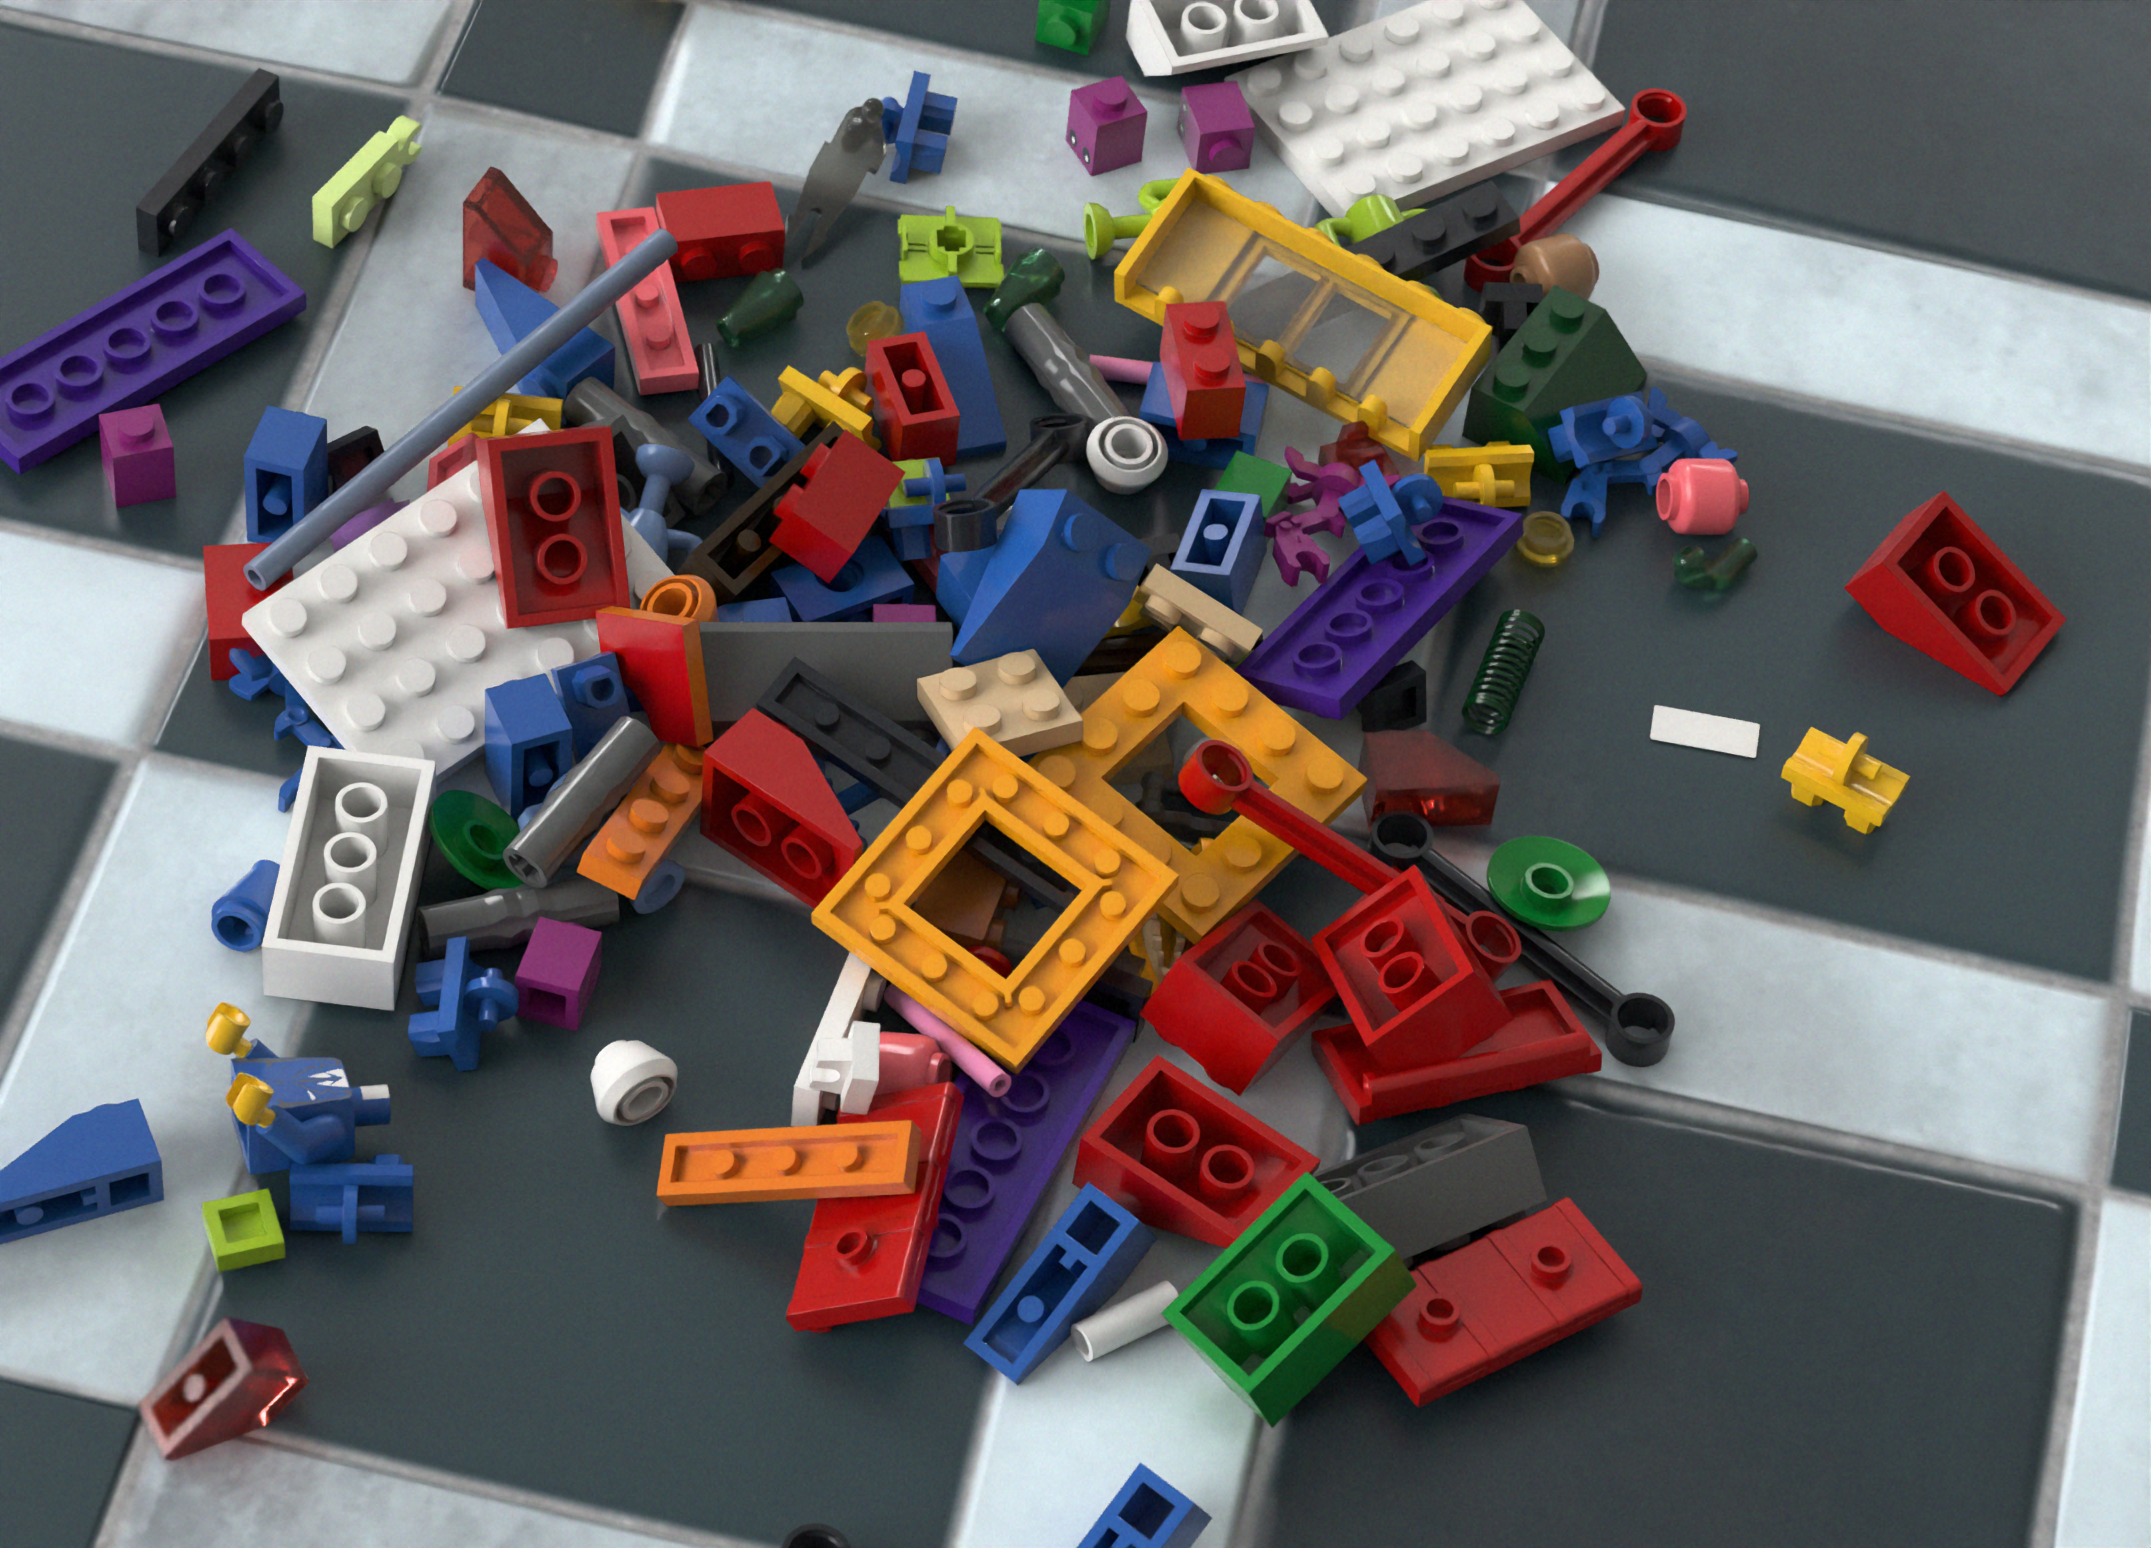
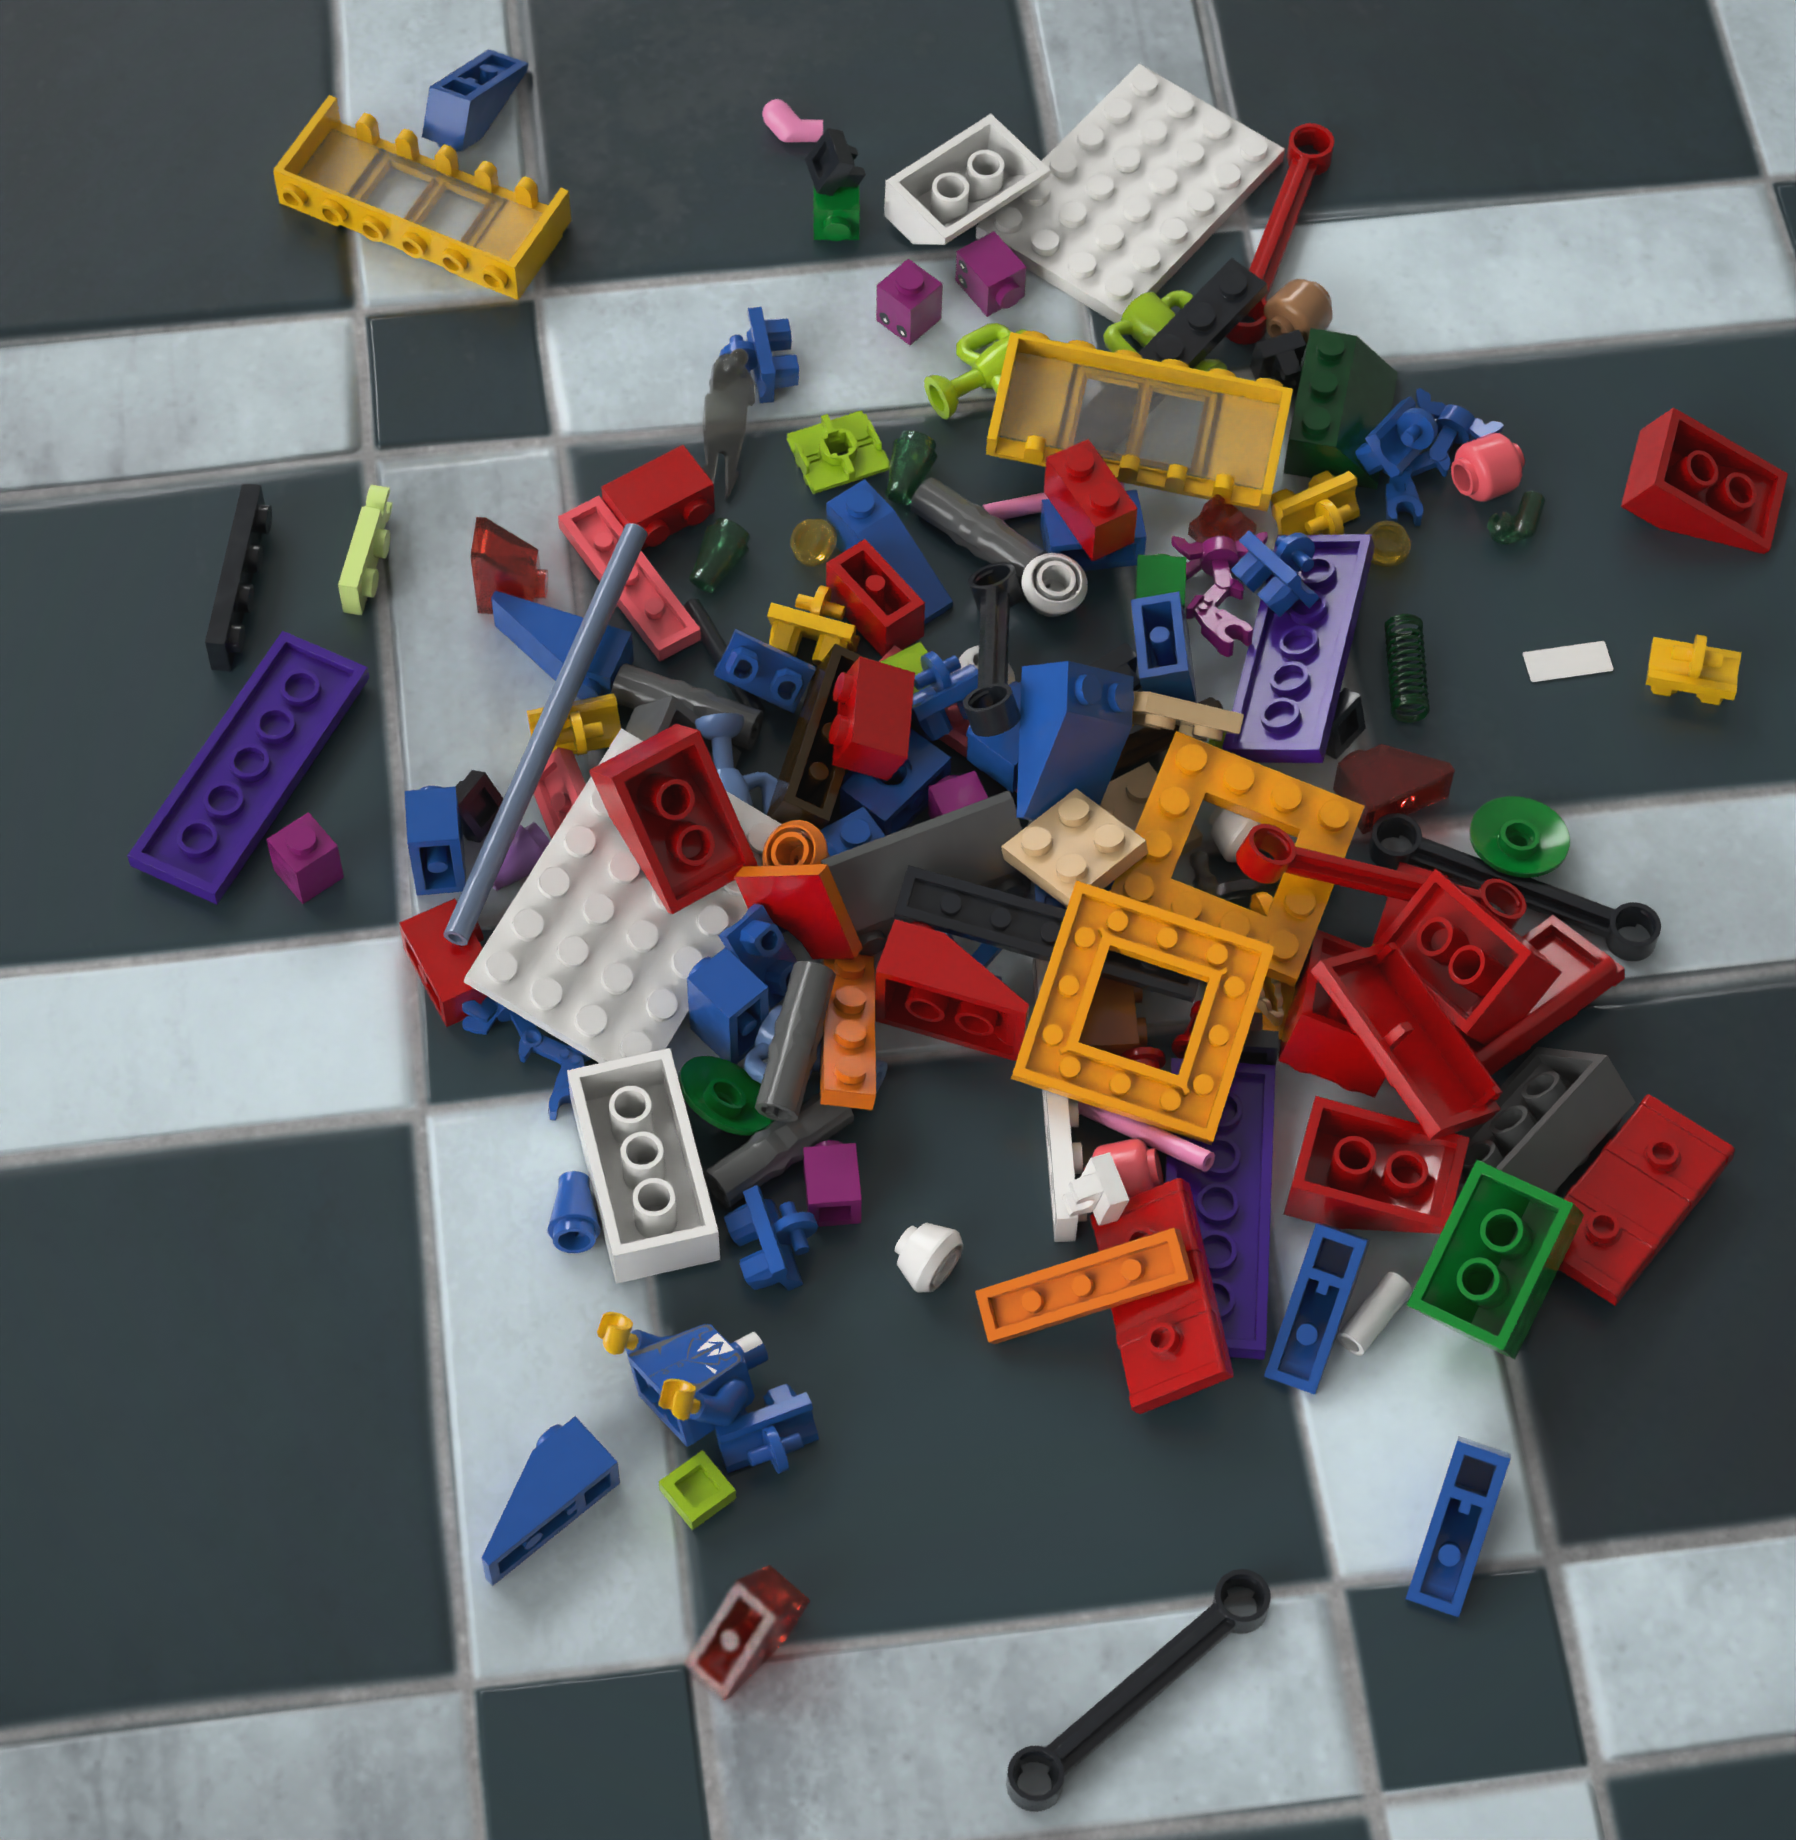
camera: 15 degrees left, 10 degrees up
none -> red container [1310,942,1503,1141]

